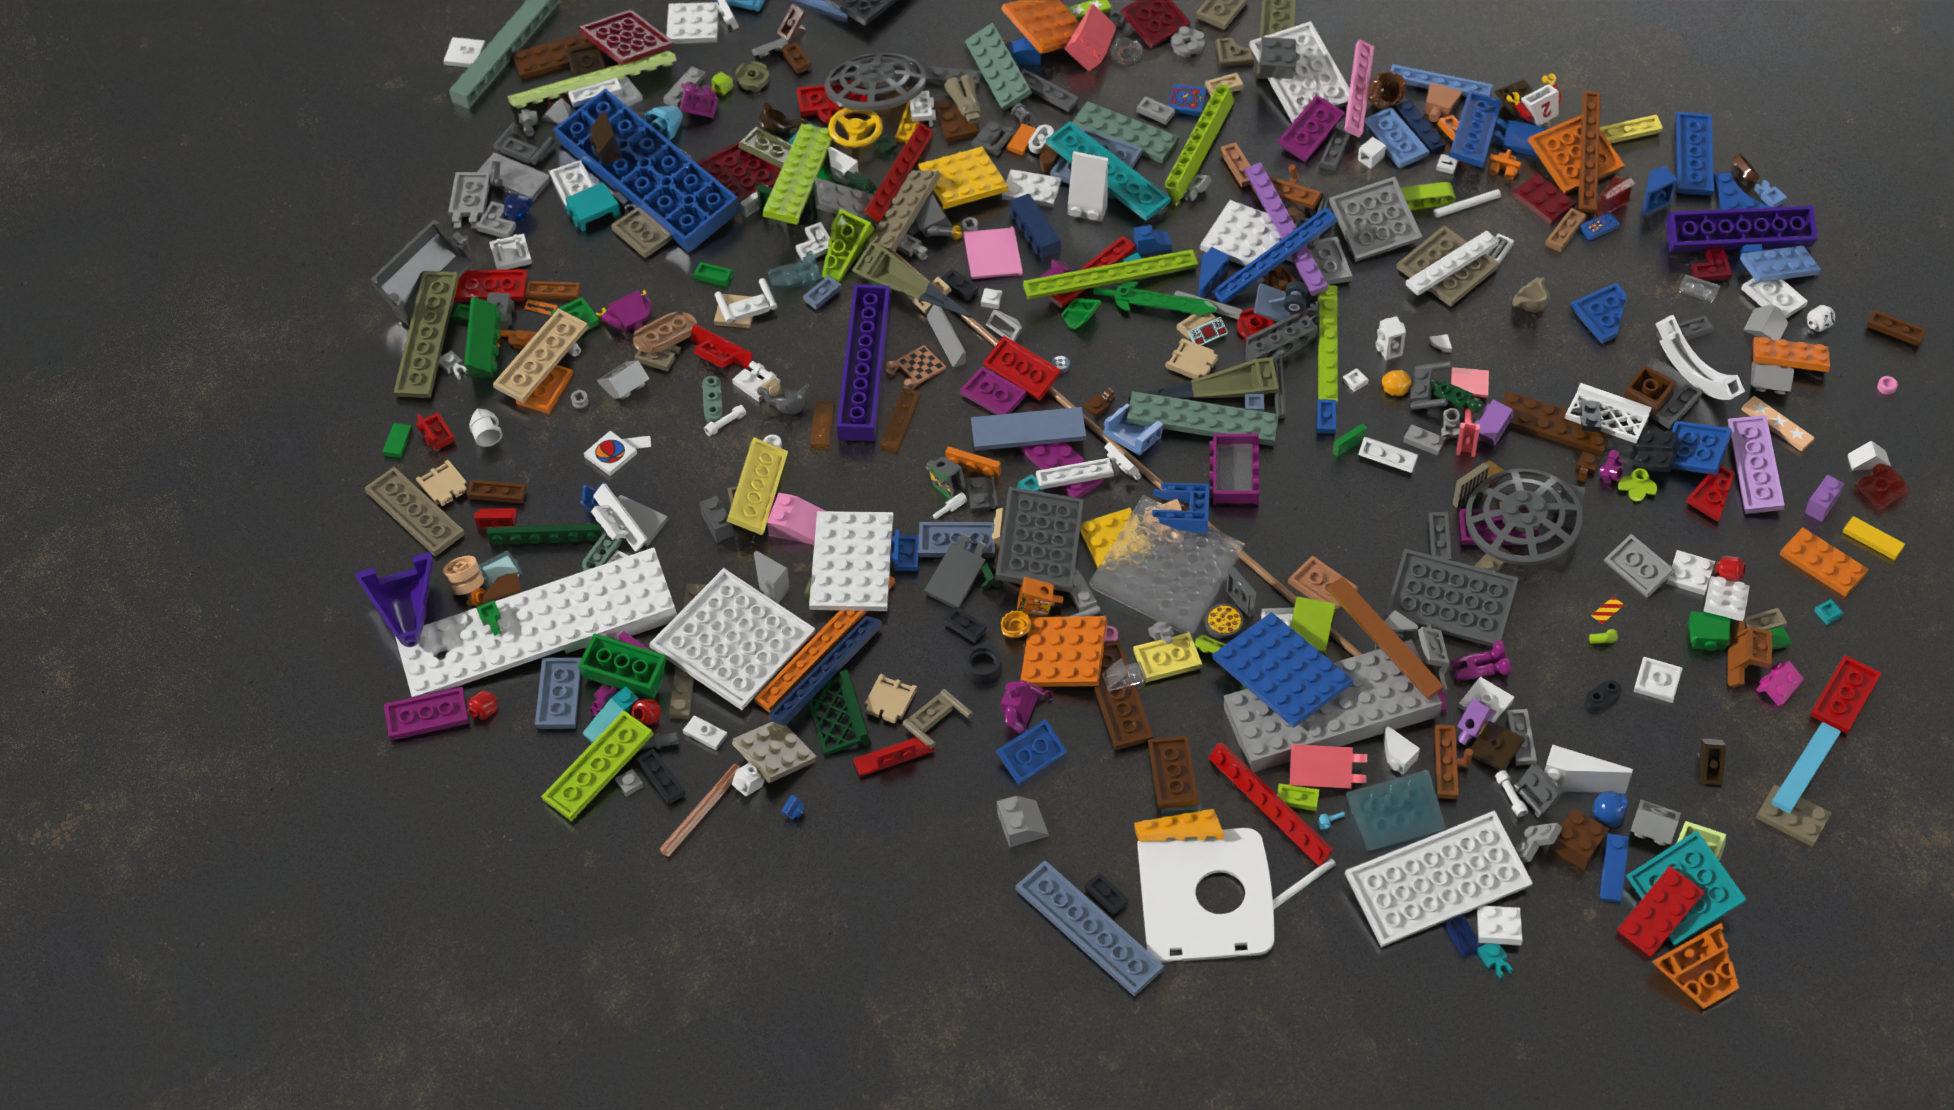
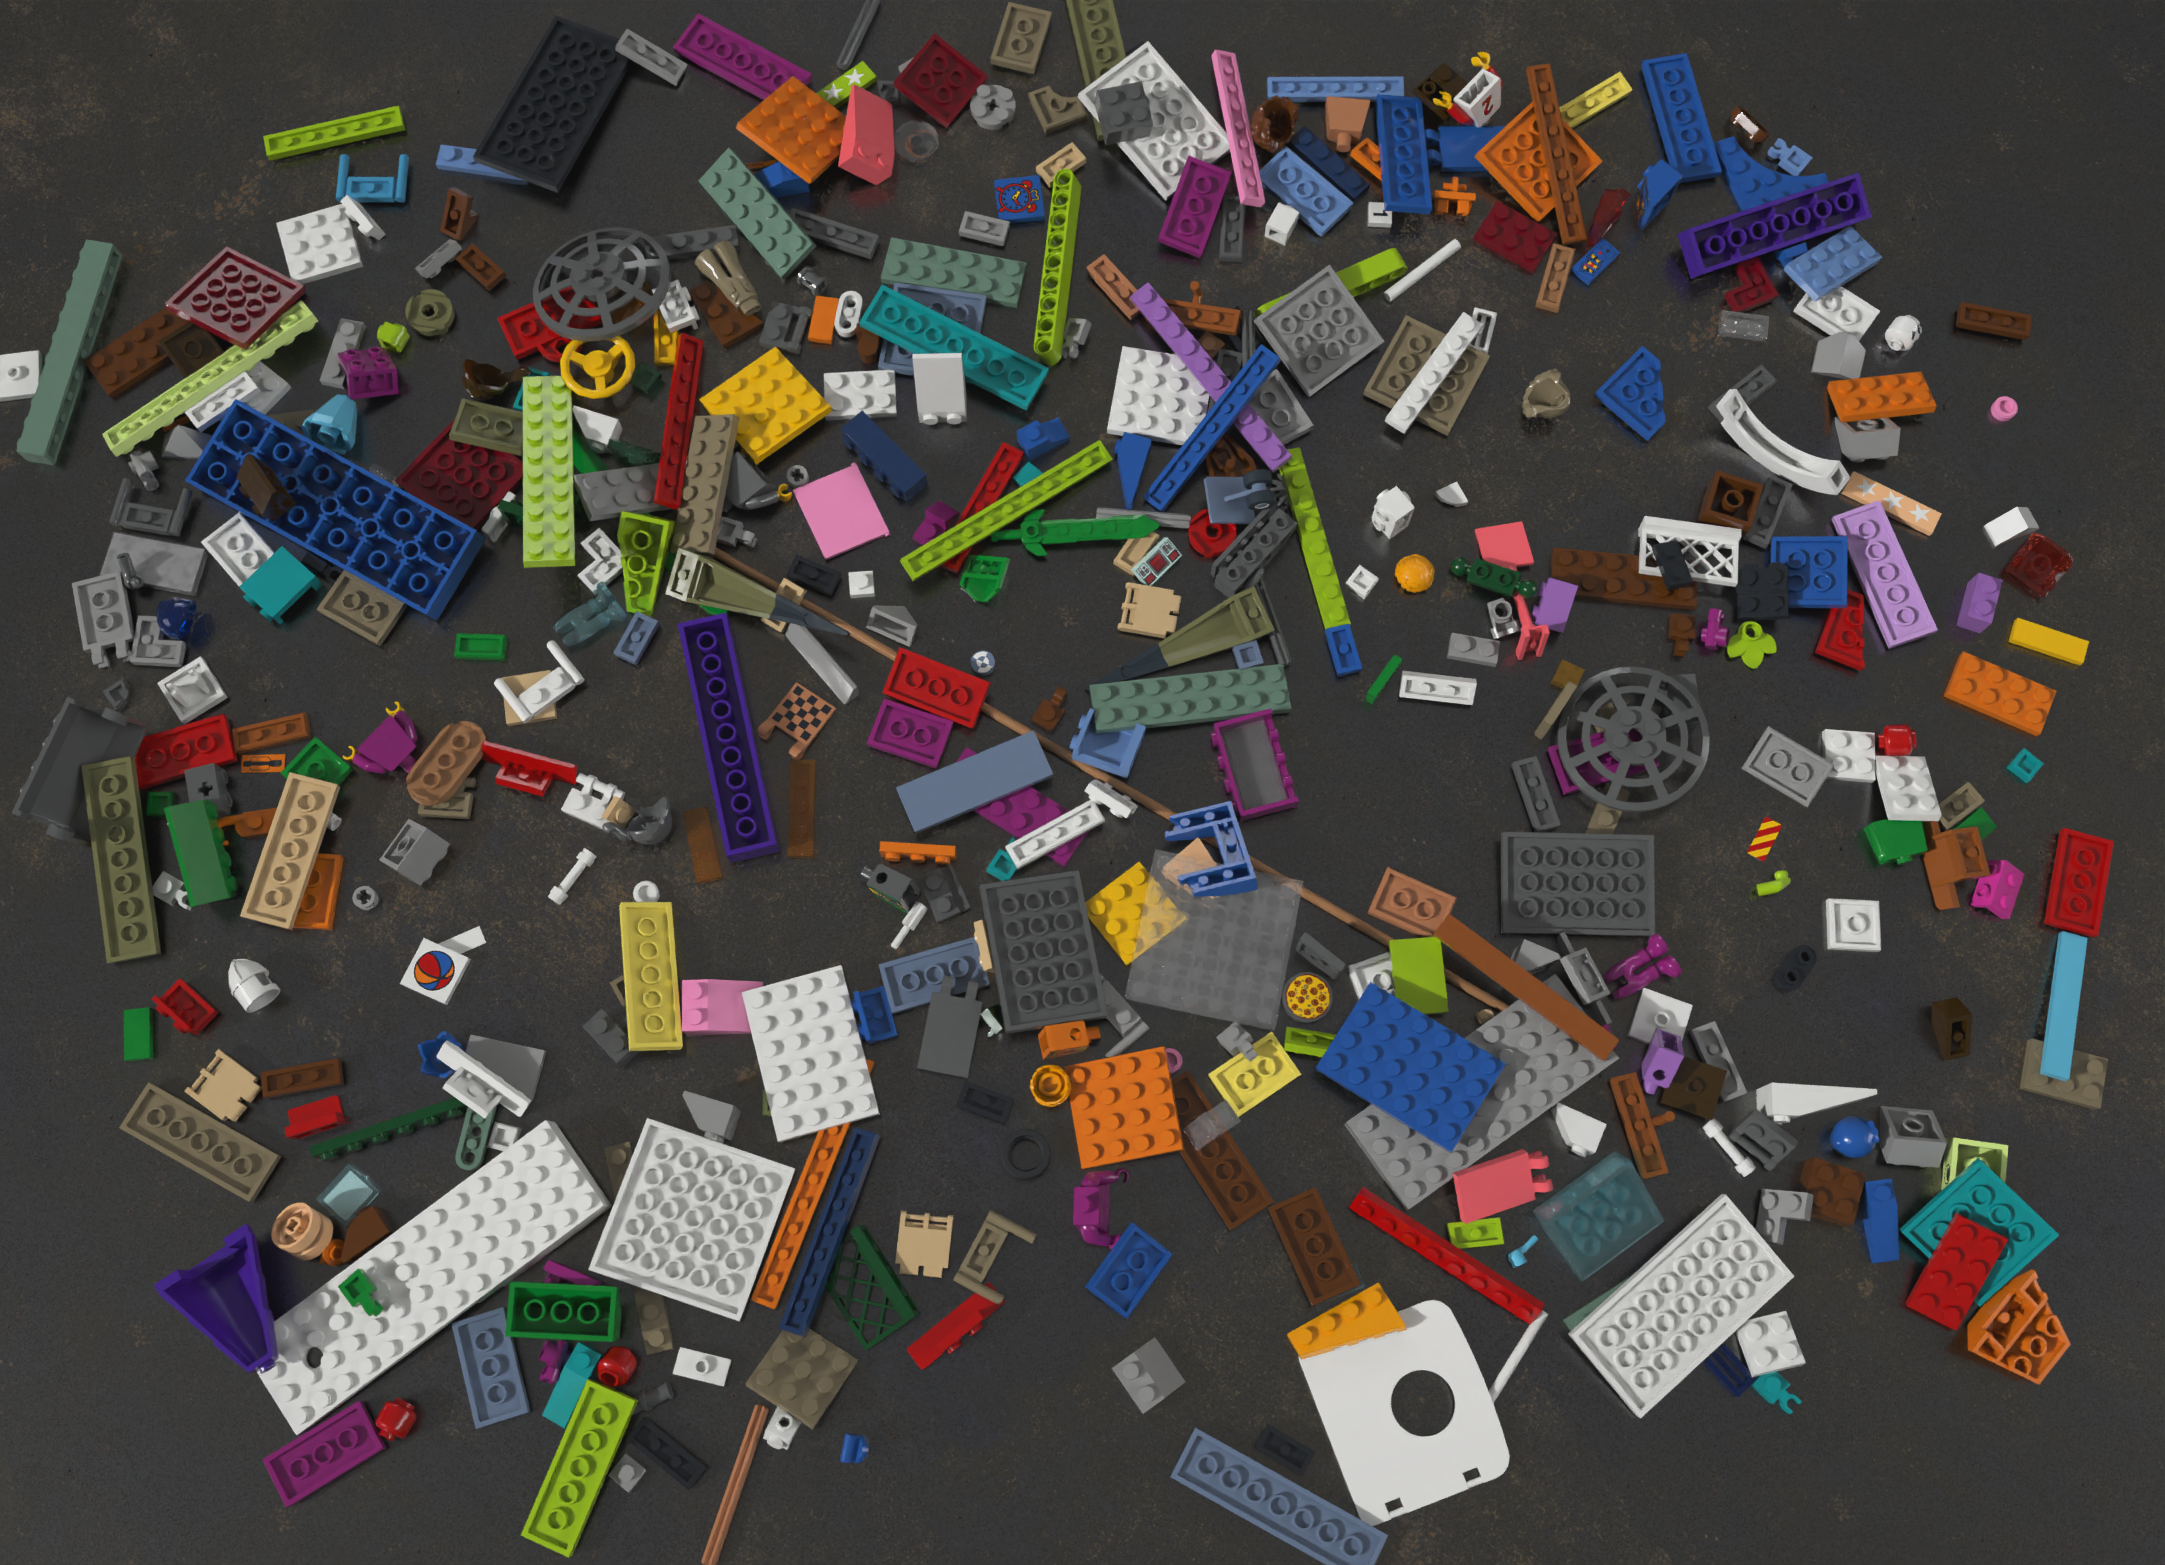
camera: 20 degrees left, 20 degrees up
sand green plate [702,376,723,423] -> none
dark grey plate [1410,361,1453,410] -> none

